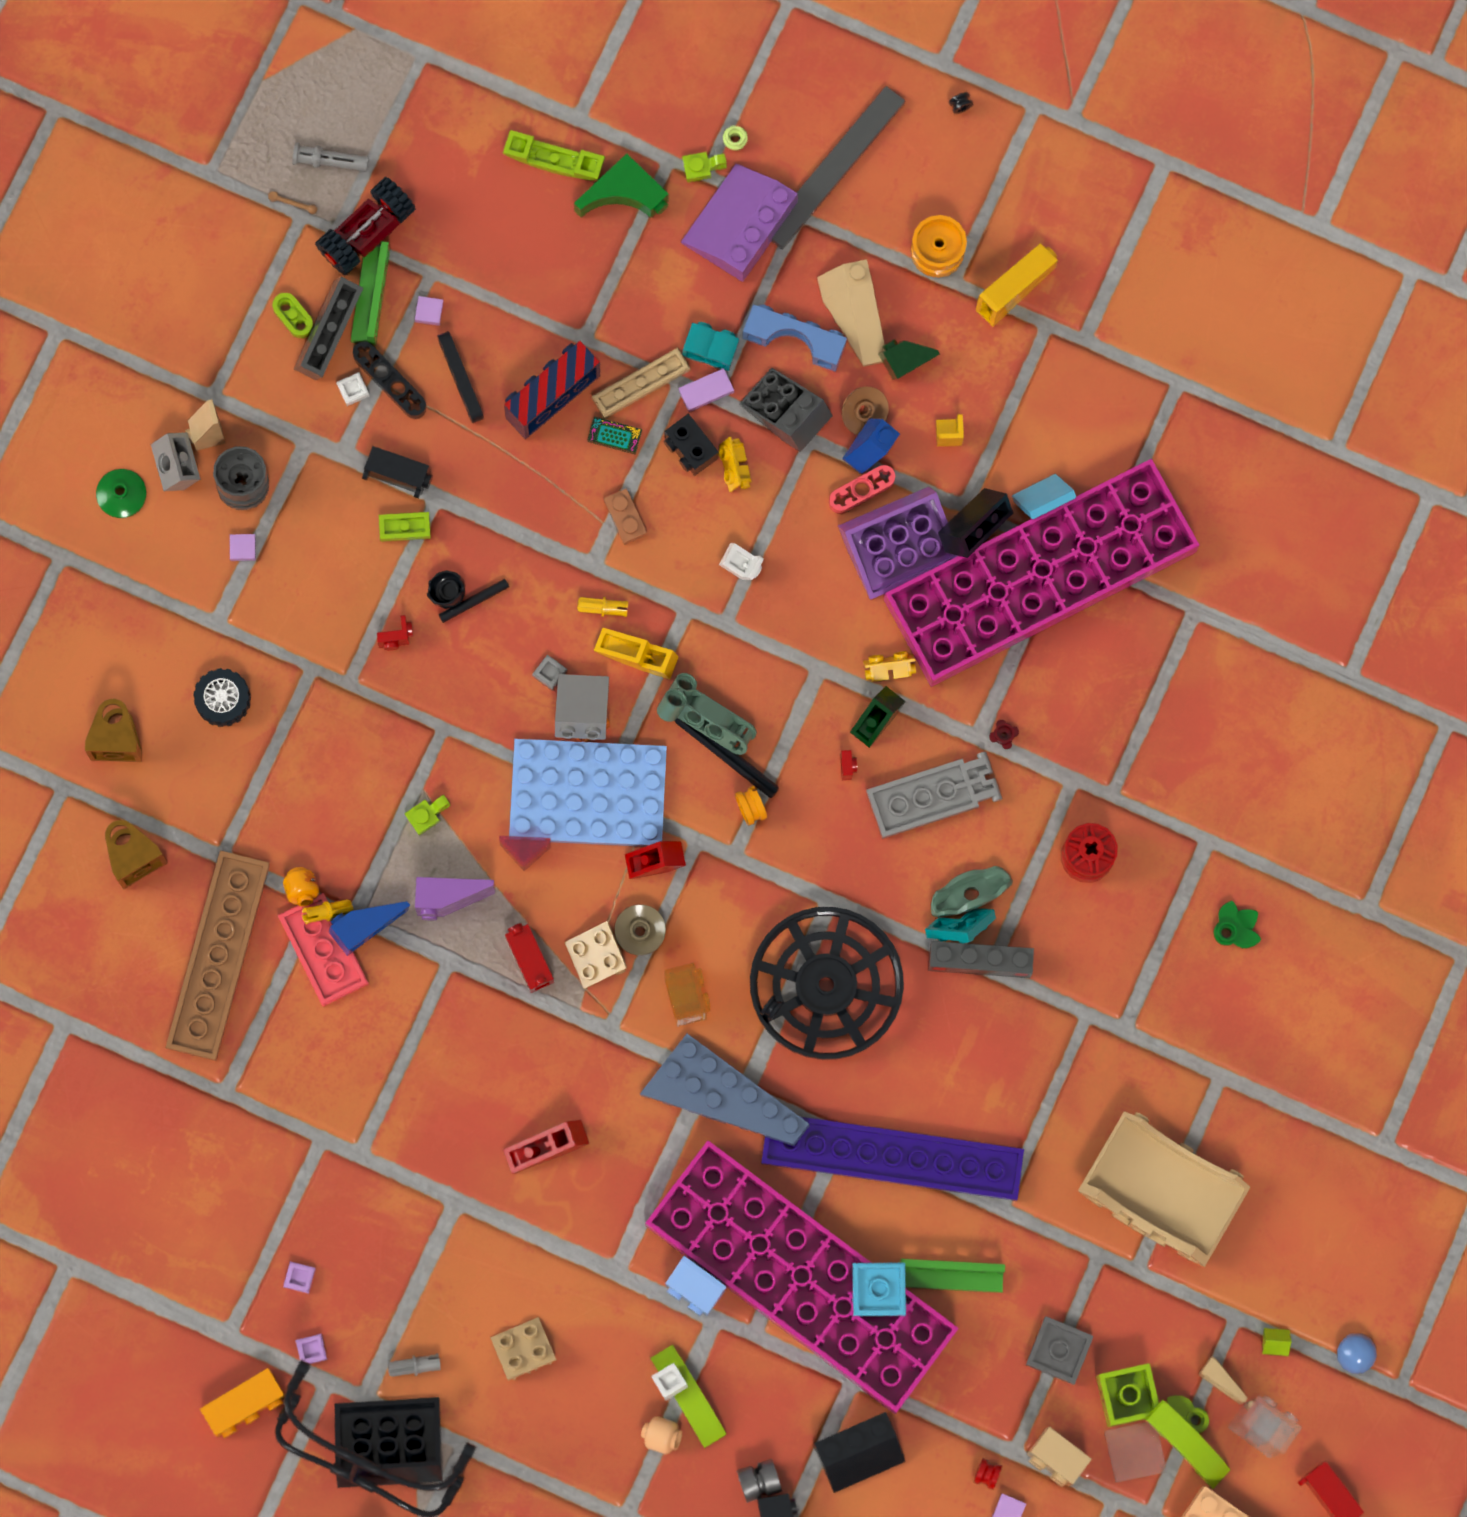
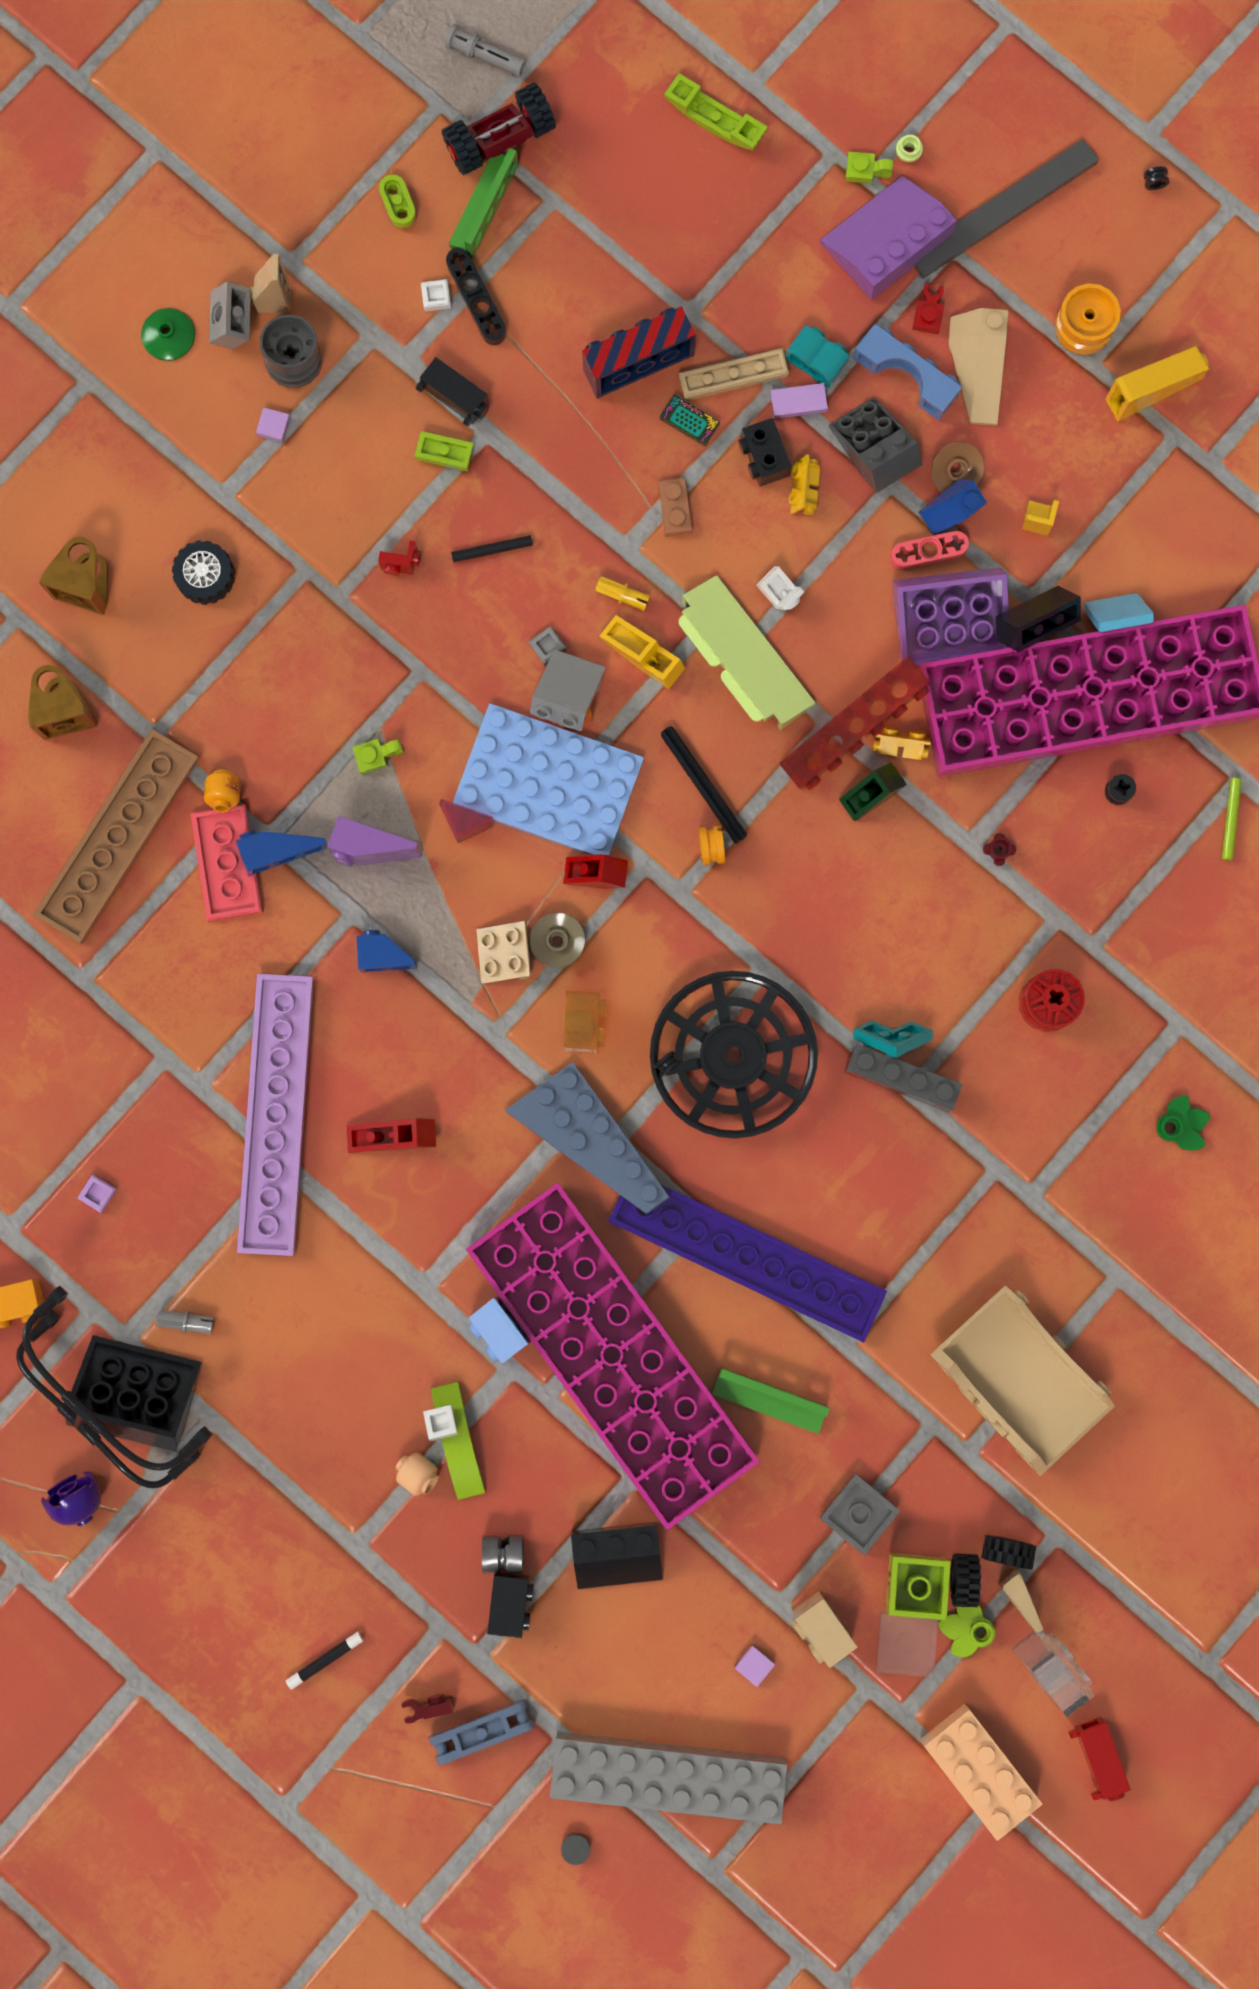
camera: 25 degrees right, 5 degrees up
medium nougat hinge [268,191,318,214] -> none
dark grey brick [294,277,363,380] -> none
lavender tile [296,1334,327,1364] -> none
yellow axle [302,899,353,924] -> none
lavender tile [415,296,443,326] -> none
black hair [426,570,466,609] -> none
black beam [437,331,484,424] -> none
tan hinge [491,1317,556,1381] -> none
red brick [505,923,554,993] -> none
green arch [574,153,669,218] -> none
sand green piece [657,673,757,755] -> none
red plate [840,750,857,780] -> none
medium azure tile [852,1263,906,1316] -> none
light grey hinge [866,752,1003,839] -> none
dark green slope [878,339,940,380] -> none
sand green piece [931,866,1013,917] -> none
red wheel [974,1458,1002,1490] -> none
lime slope [1145,1400,1230,1489] -> none
lime slope [1262,1328,1291,1356] -> none
medium blue hair [1337,1333,1377,1374] -> none
none -> lavender plate [237,974,314,1256]
none -> blue slope [357,930,417,972]
none -> yellowish green slope [679,575,816,731]
none -> clear red brick [779,656,931,790]
none -> red plate [912,283,945,334]
none -> black tyre [950,1553,981,1607]
none -> black tyre [981,1535,1037,1570]
none -> black wheel [1105,774,1136,805]
none -> lime bar [1222,778,1242,861]

